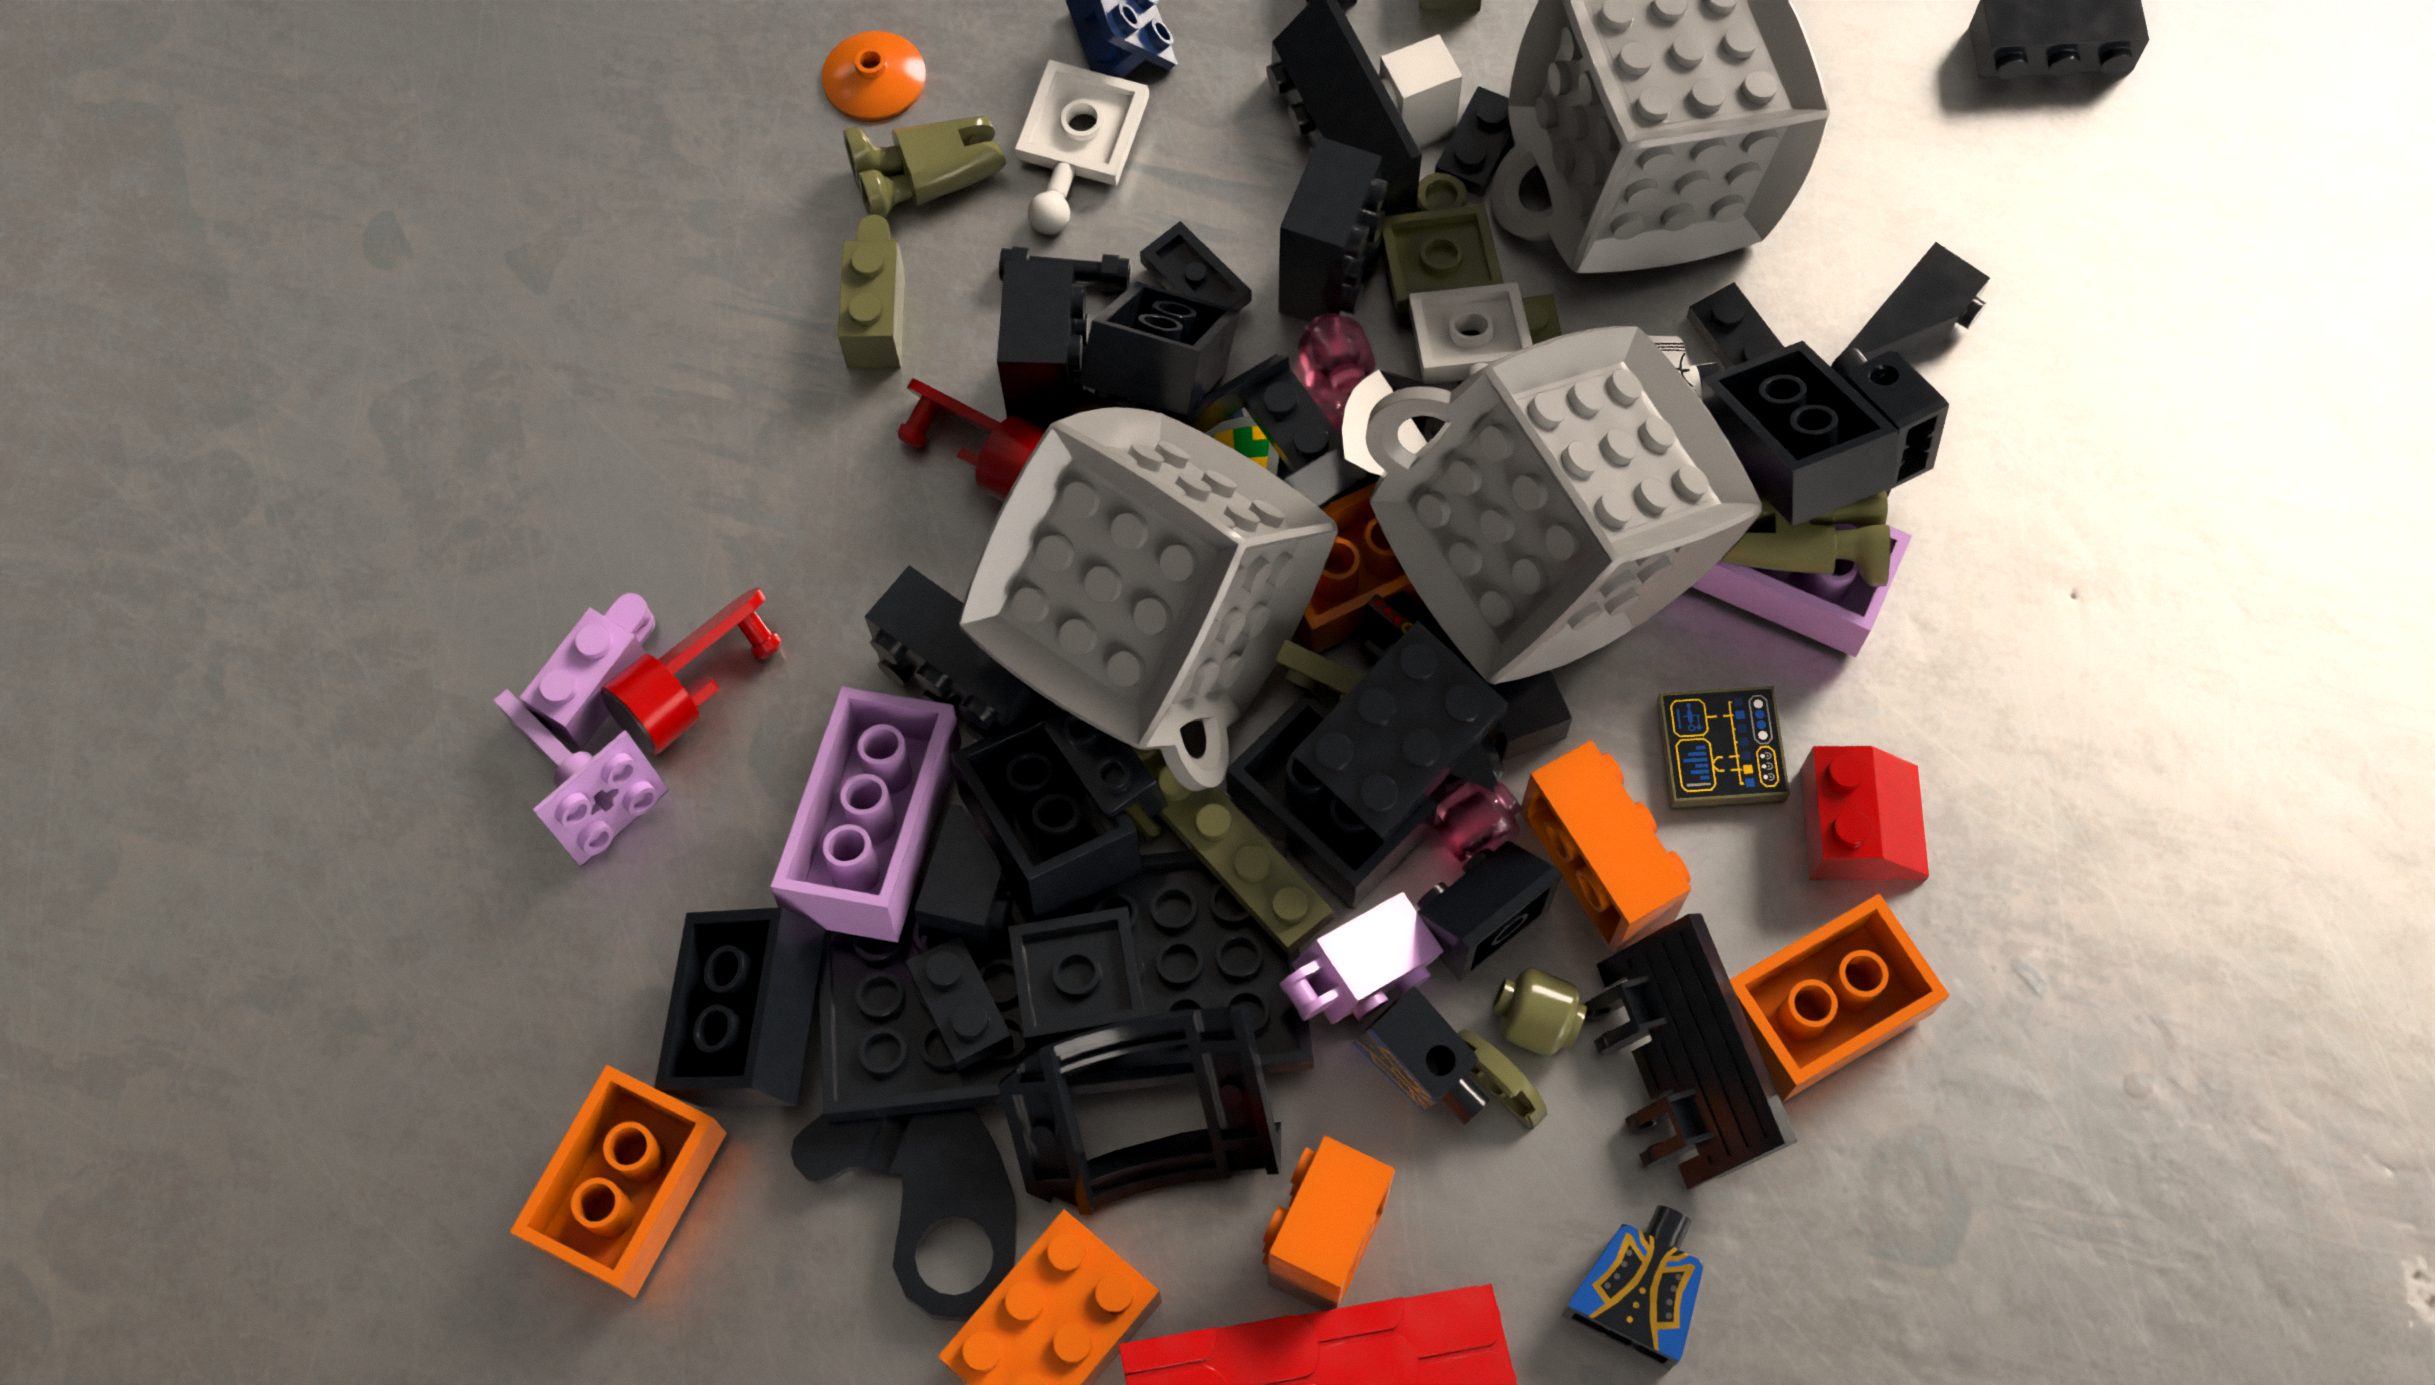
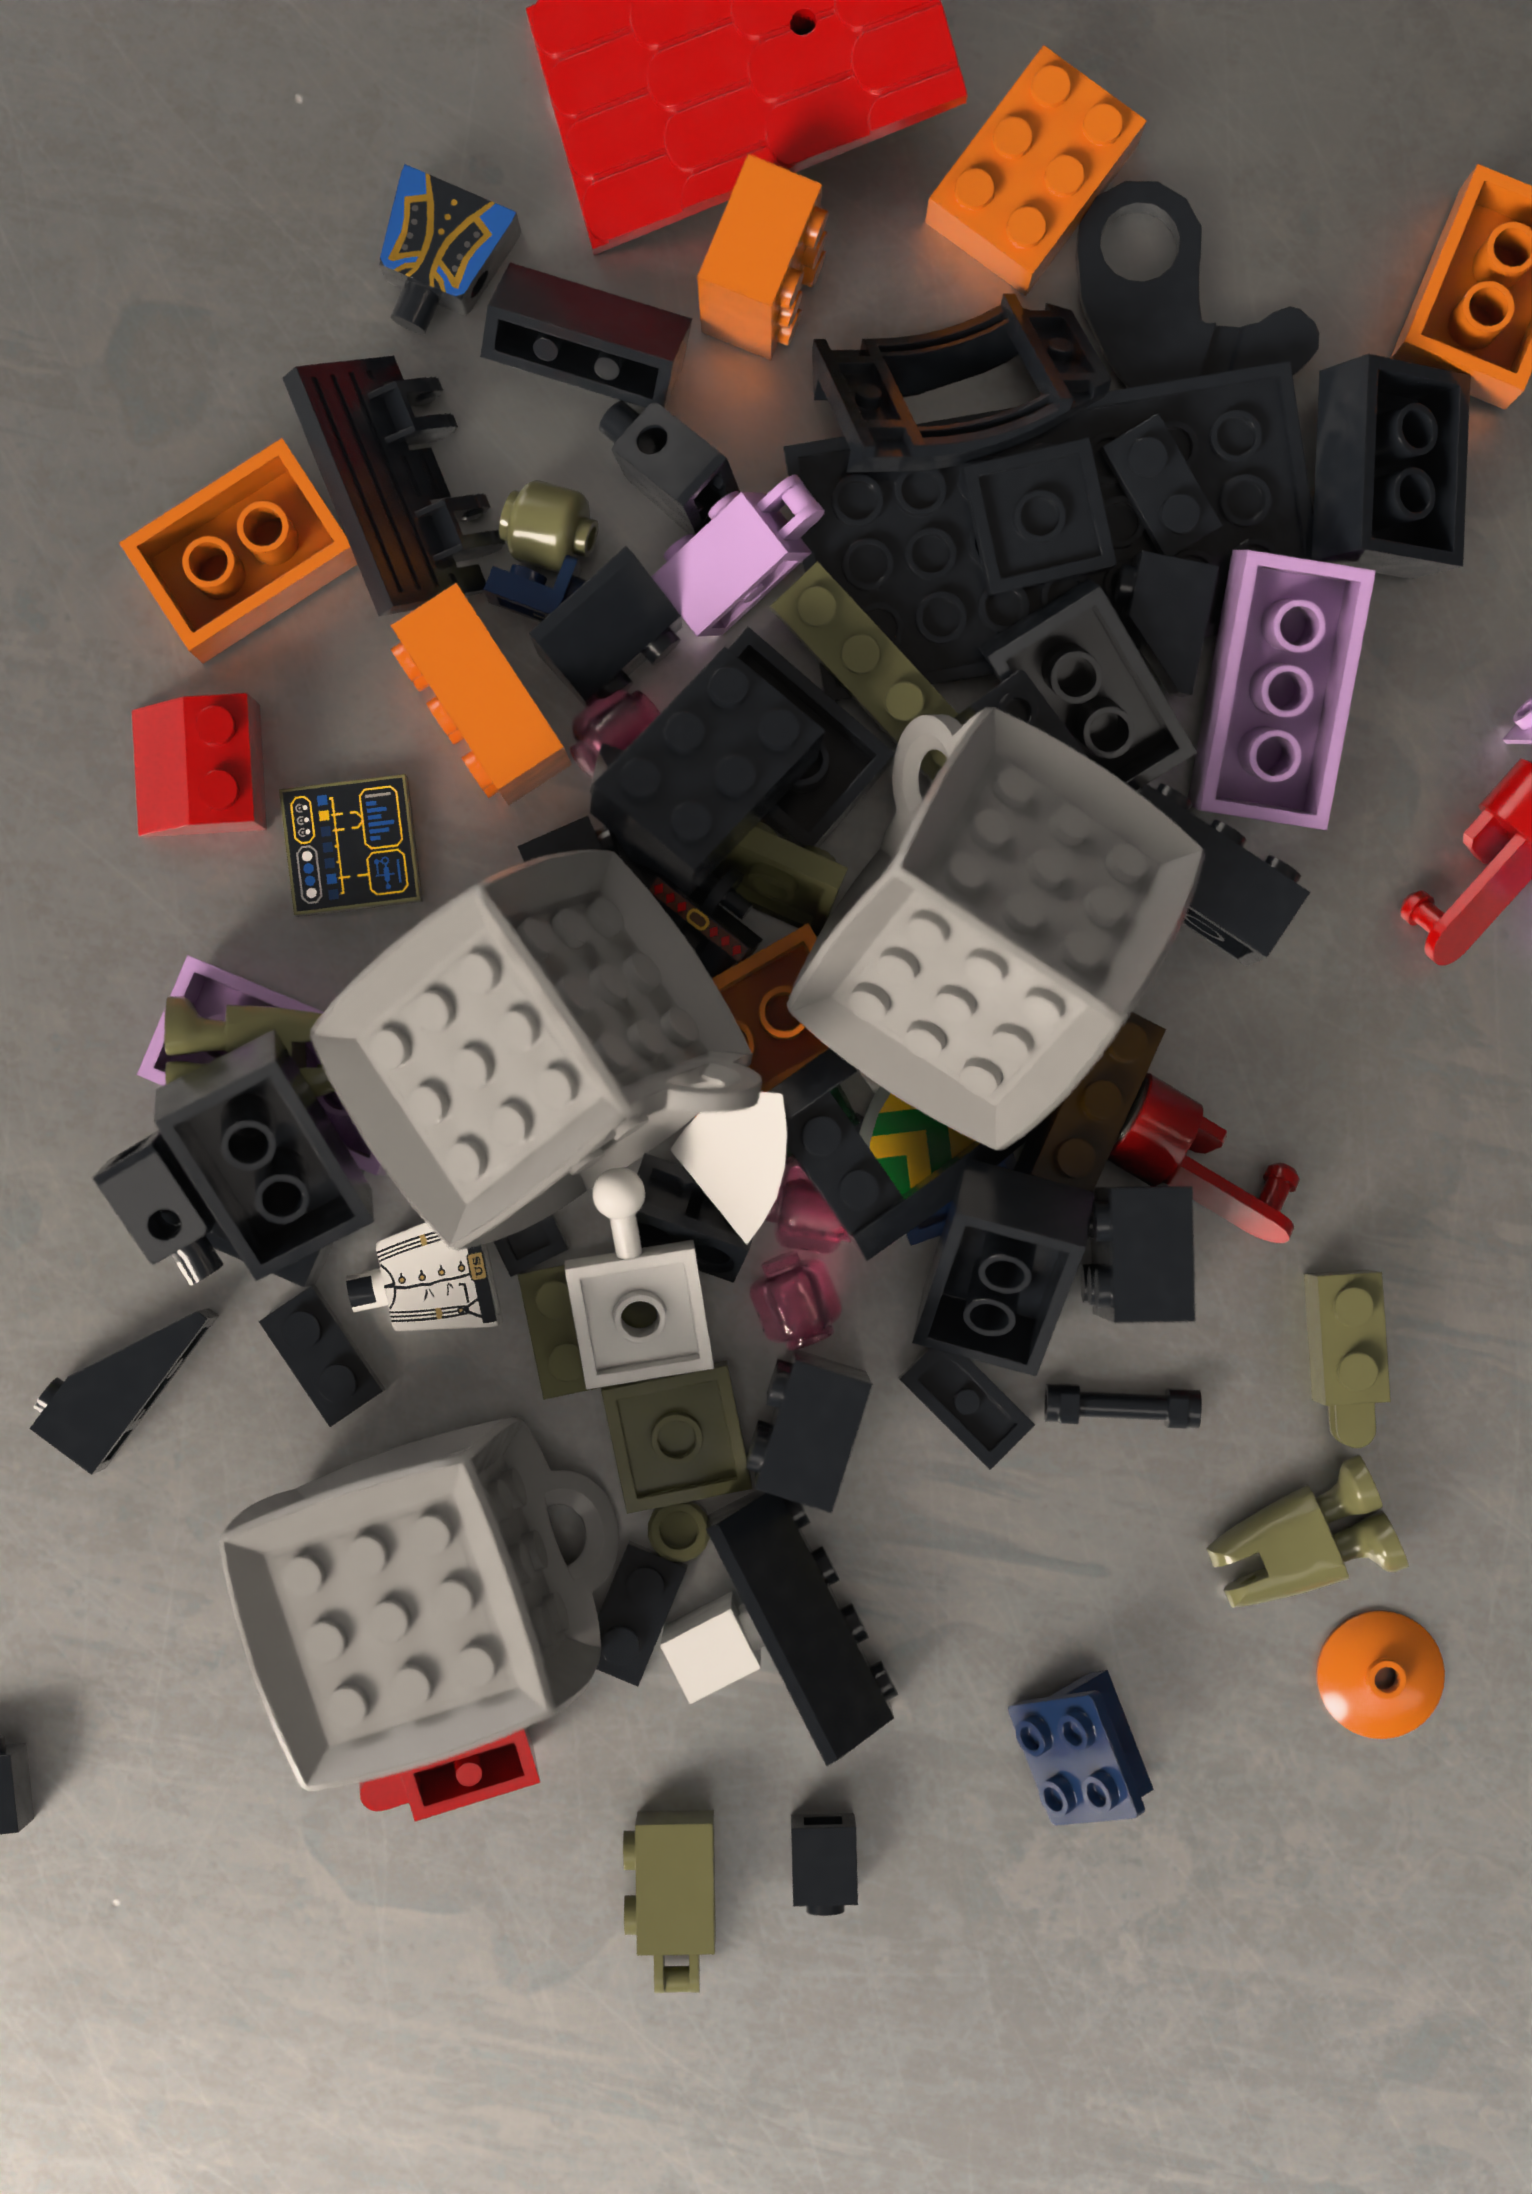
camera: 175 degrees right, 20 degrees up
white plate [1015,60,1149,235] -> none
olive tile [1457,1029,1547,1129] -> none
none -> black brick [480,262,692,408]
none -> dark blue bracket [484,555,587,623]

